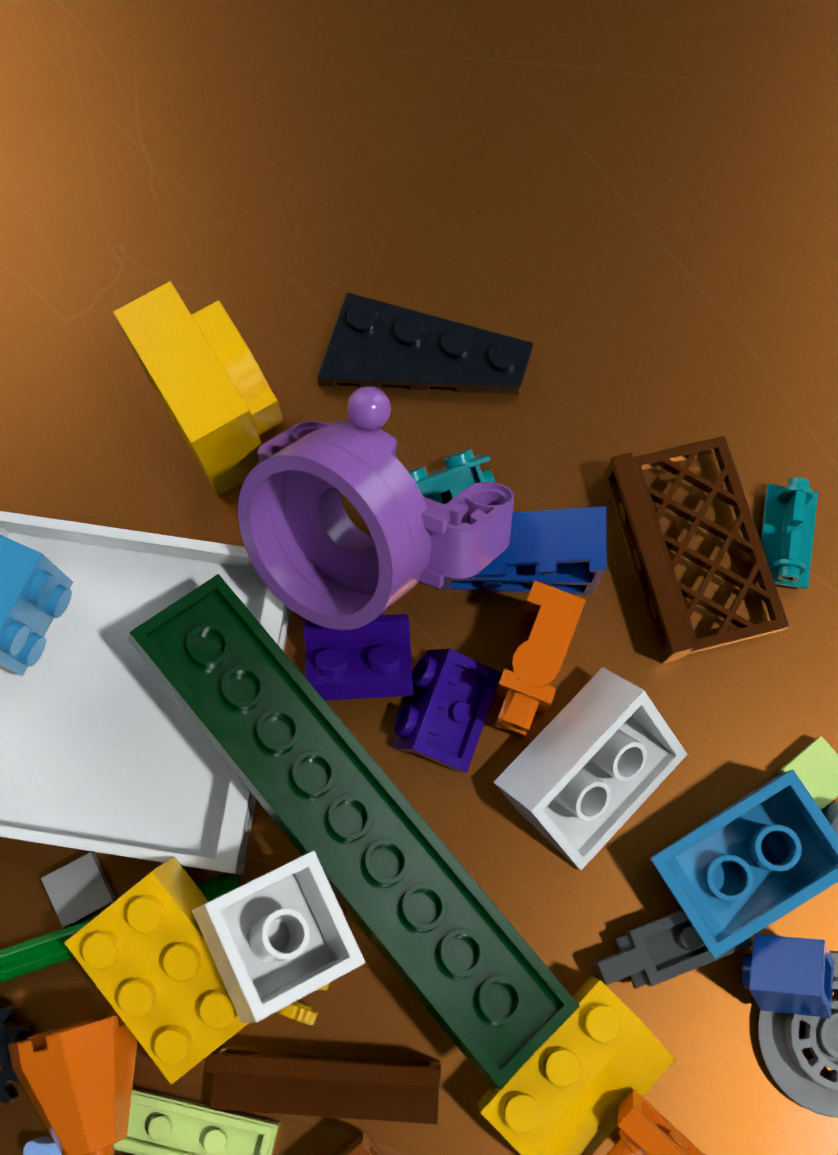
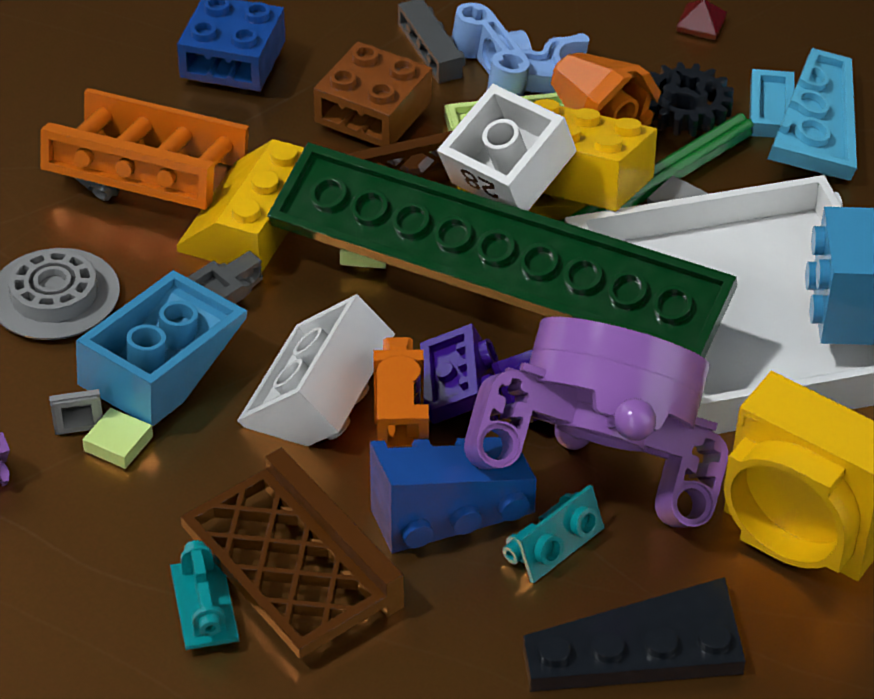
camera: 155 degrees right, 30 degrees down
blue brick [742,934,834,1018] -> none

